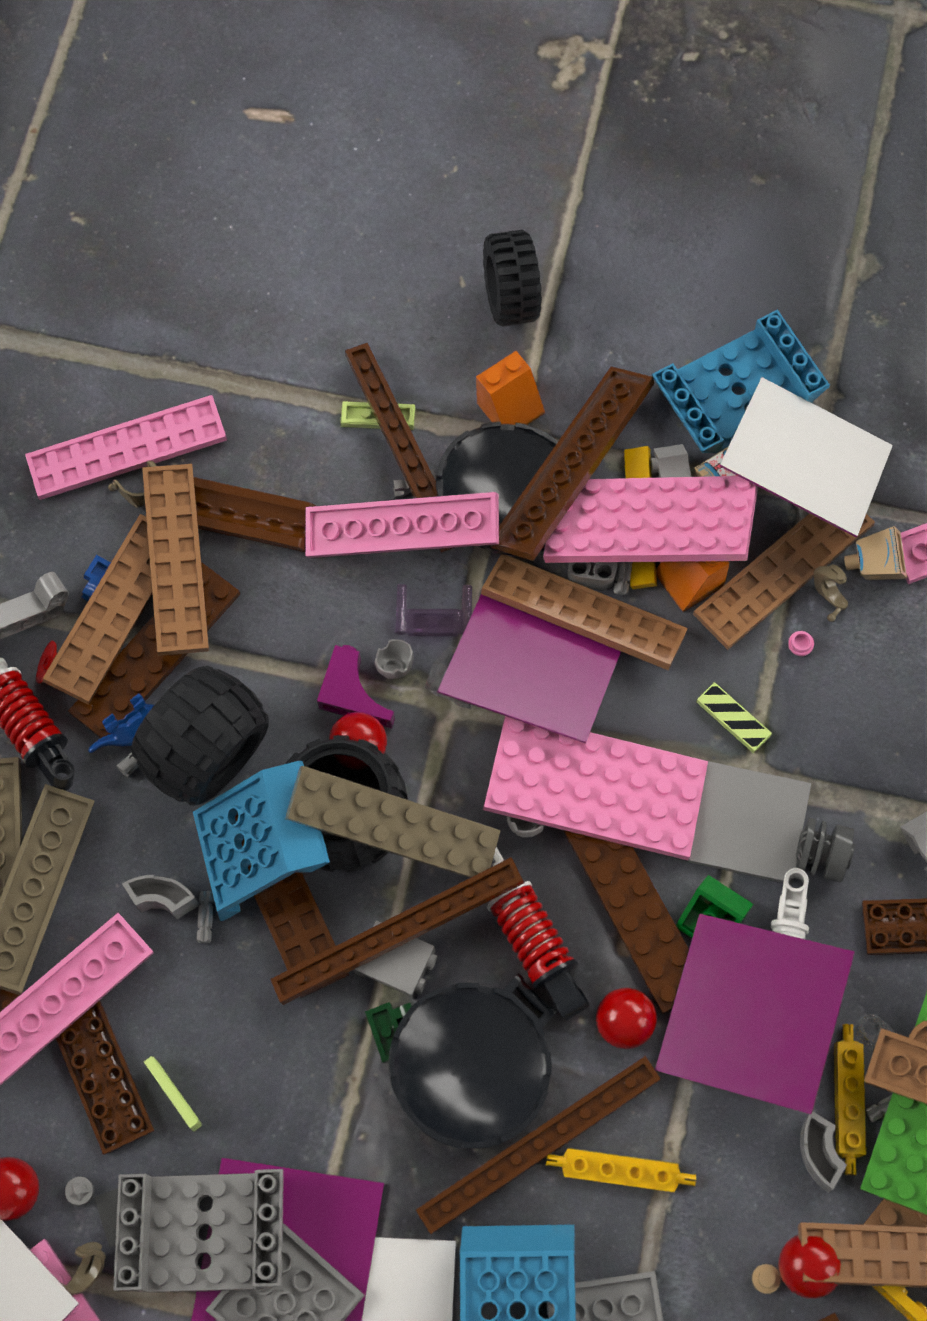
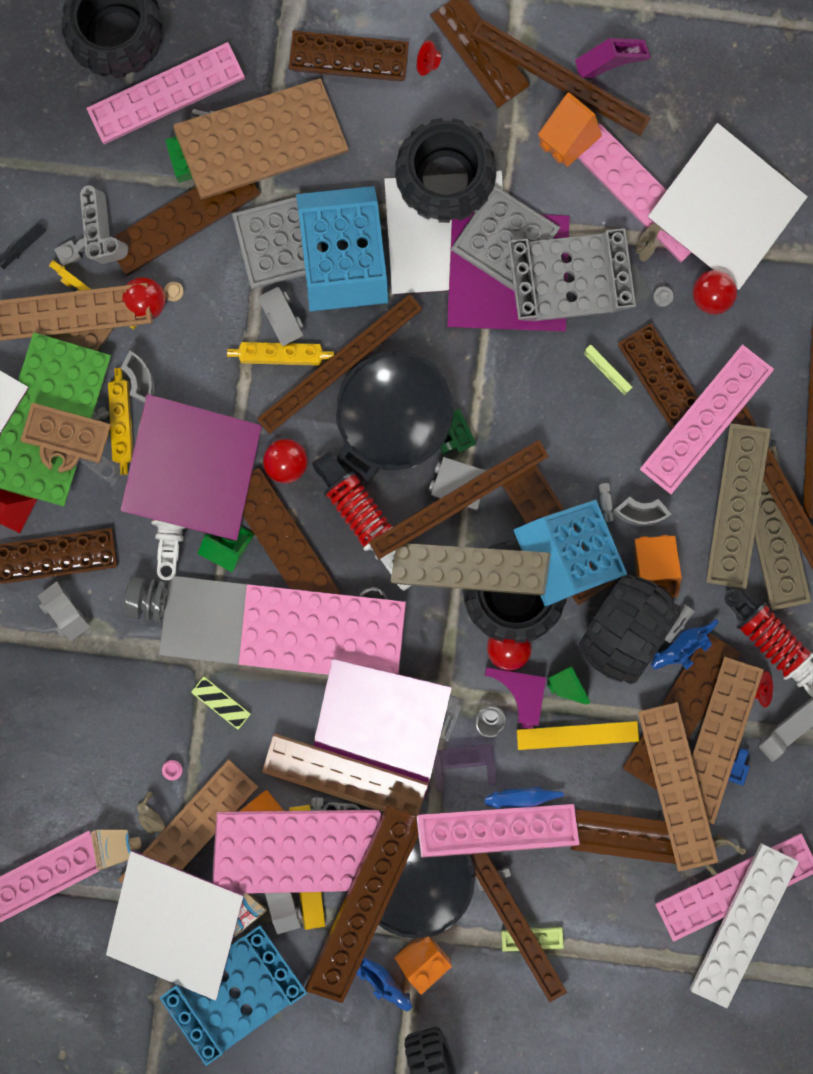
camera: 175 degrees right, 15 degrees up
none -> light grey brick [257,287,303,346]
none -> blue animal [356,957,412,1011]
none -> blue animal [484,787,564,809]
none -> yellow tile [516,721,639,750]
none -> green slope [546,666,591,705]
none -> orange slope [634,535,682,597]
none -> white plate [690,843,799,1008]

